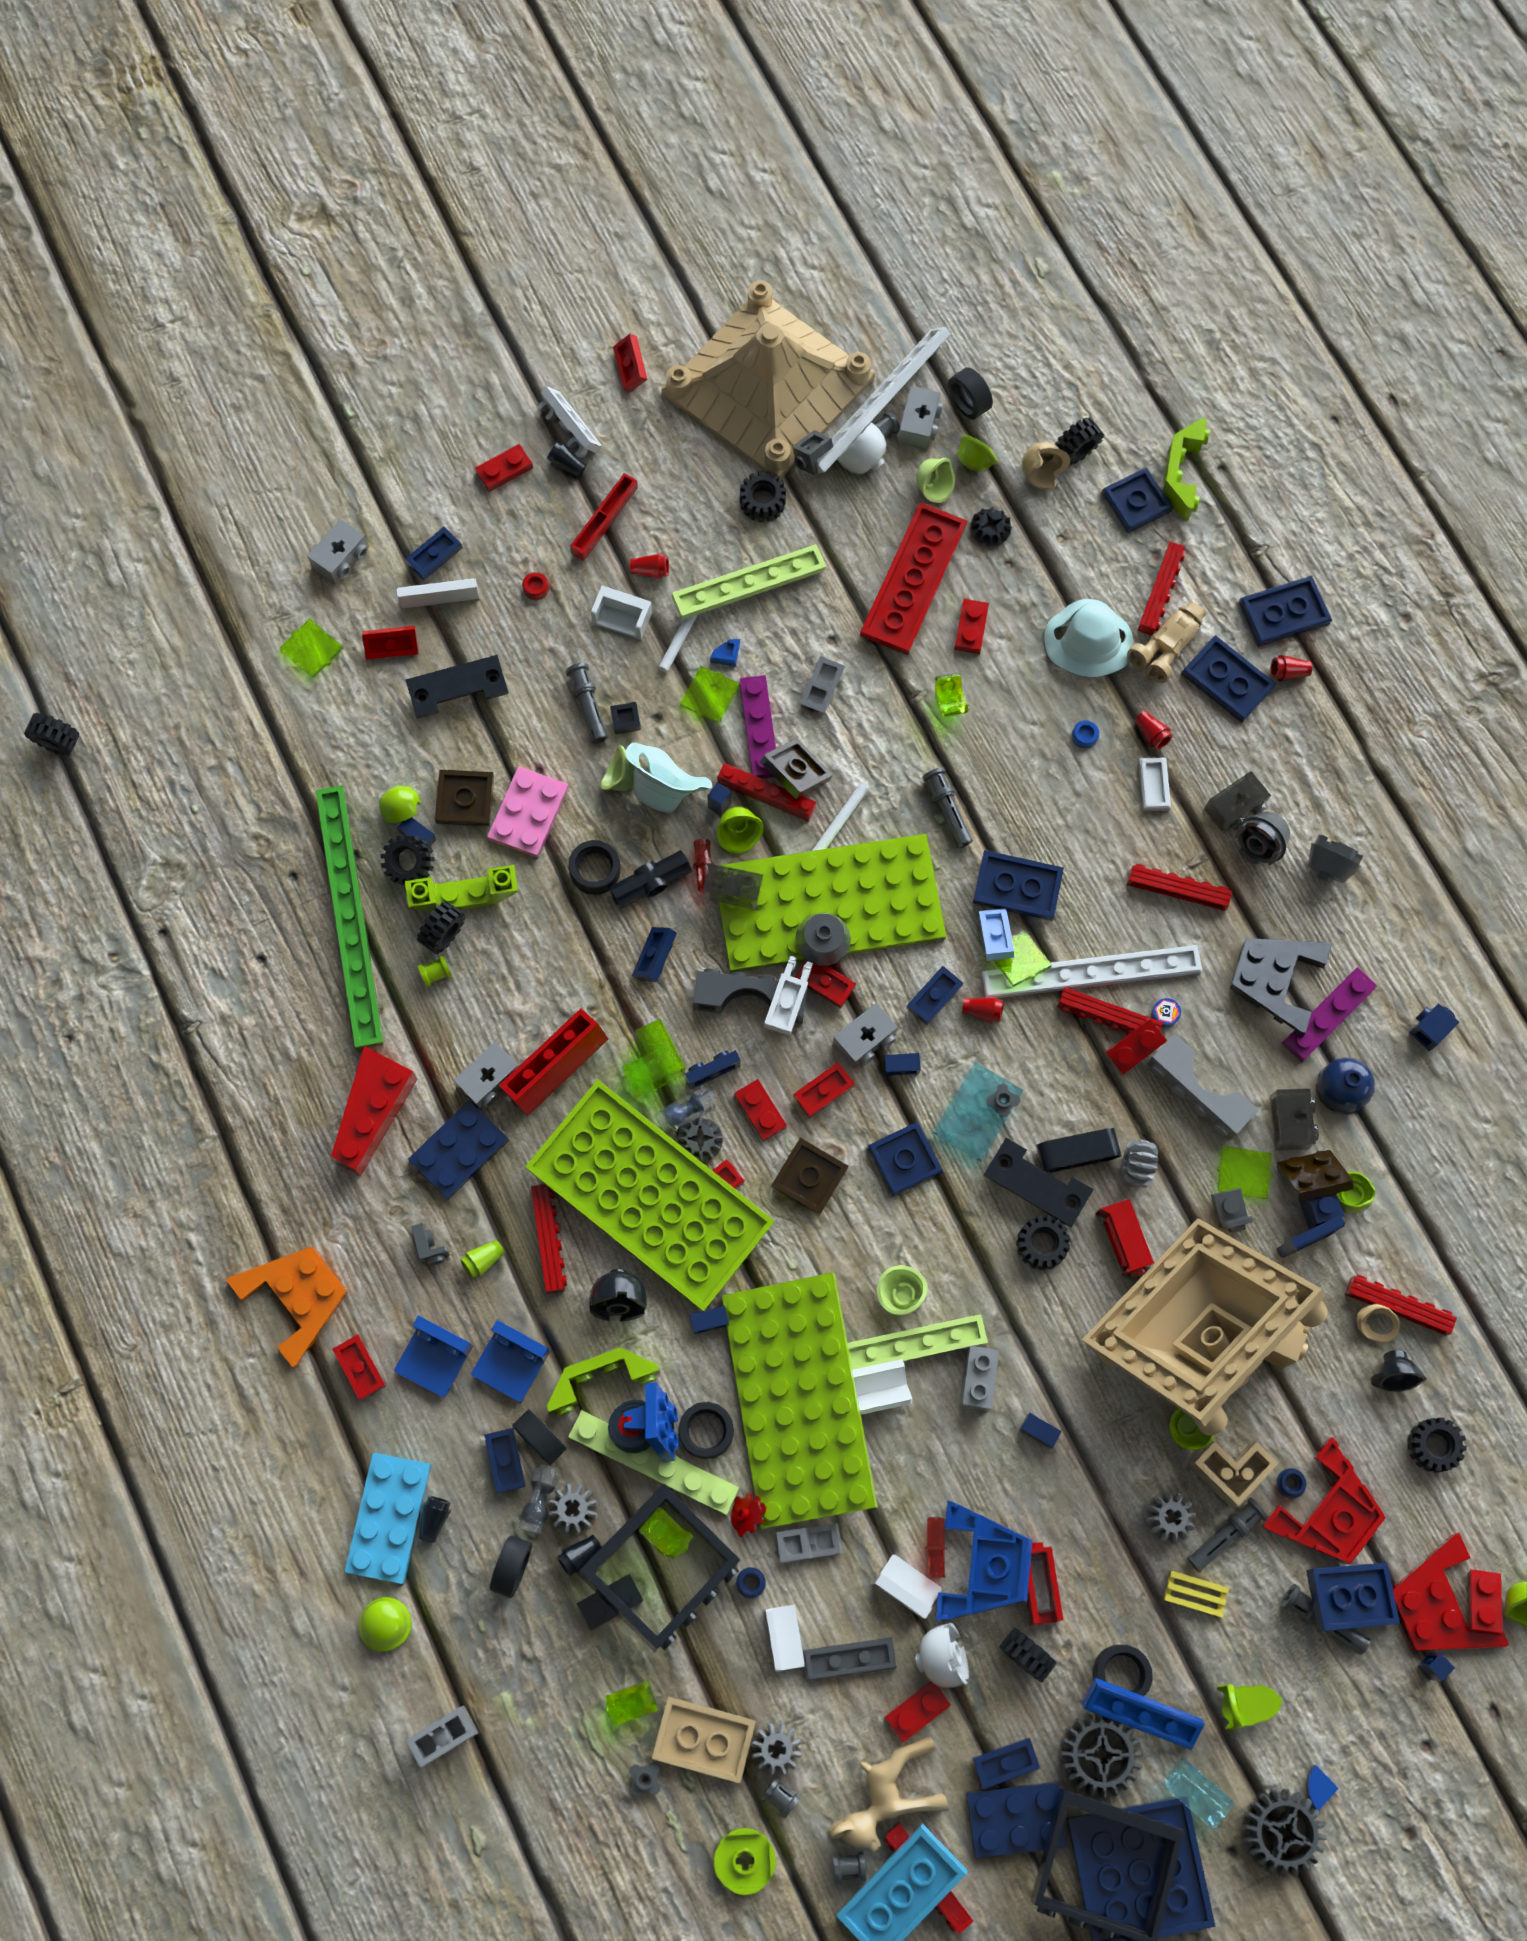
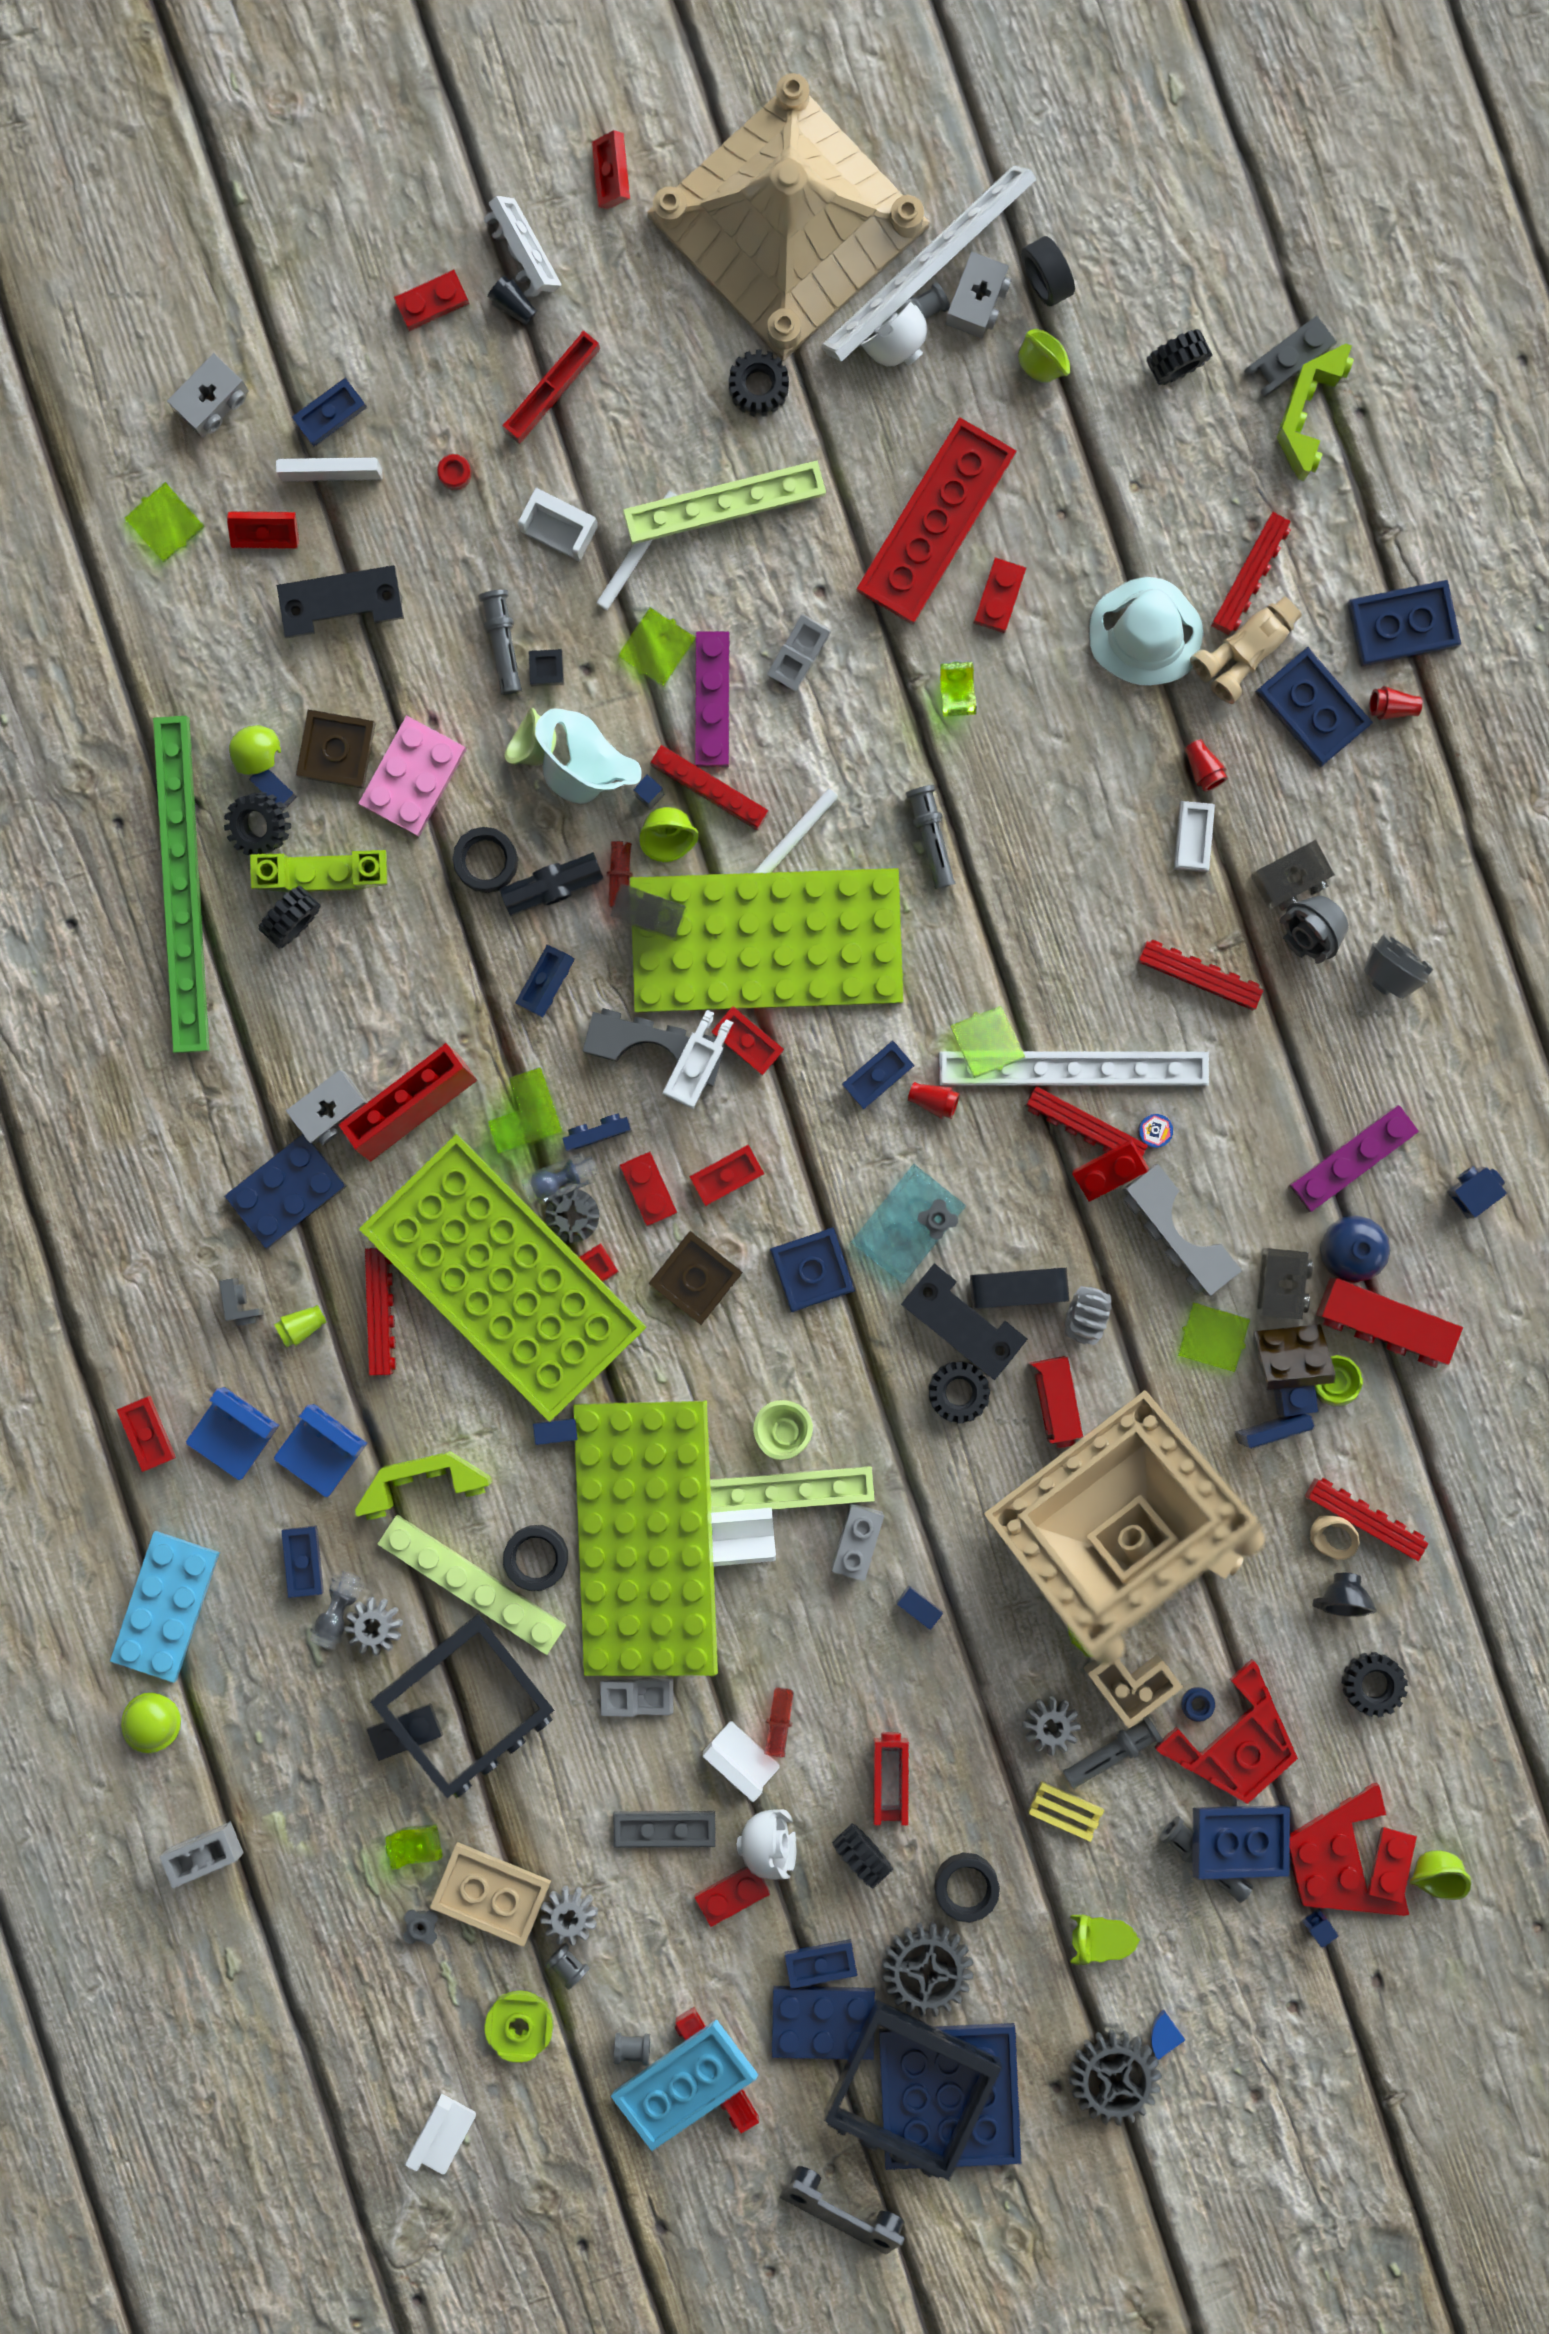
camera: 10 degrees right, 15 degrees up
orange wing [226,1246,348,1369] -> none
red wedge [331,1046,417,1176] -> none
lime bush [417,955,453,988] -> none
black cone [418,1496,451,1543] -> none
black tyre [489,1535,532,1598] -> none
black tyre [512,1409,567,1465] -> none
black cone [557,1534,602,1576] -> none
black cylinder [589,1269,647,1322] -> none
blue plate [608,1382,678,1463] -> none
red cone [630,553,669,579] -> none
clear neon green bracket [639,1508,693,1559] -> none
blue tile [710,639,740,667] -> none
red piece [731,1493,767,1537] -> none
dark blue plate [736,1567,766,1598] -> none
plate [760,738,833,799] -> none
white panel [765,1605,805,1672] -> none
dark grey bracket [792,430,833,475] -> none
dark grey cone [795,912,851,966] -> none
tan animal [829,1737,949,1853] -> none
light grey brick [832,1002,898,1068] -> none
dark blue piece [883,1053,921,1076] -> none
yellowish green helmet [916,458,955,503] -> none
blue wing [936,1501,1032,1621] -> none
black gear [970,507,1012,546] -> none
dark blue plate [973,850,1064,921] -> none
light blue plate [979,908,1014,961] -> none
tan helmet [1021,442,1070,489] -> none
blue tile [1072,720,1100,749] -> none
blue tile [1082,1678,1205,1750] -> none
dark blue tile [1101,467,1173,533] -> none
clear light blue hinge [1165,1757,1235,1830] -> none
dark grey bracket [1211,1188,1253,1232] -> none
wing [1230,938,1332,1038] -> none
none -> dark grey hinge [1244,316,1337,398]
none -> red brick [1316,1278,1463,1368]

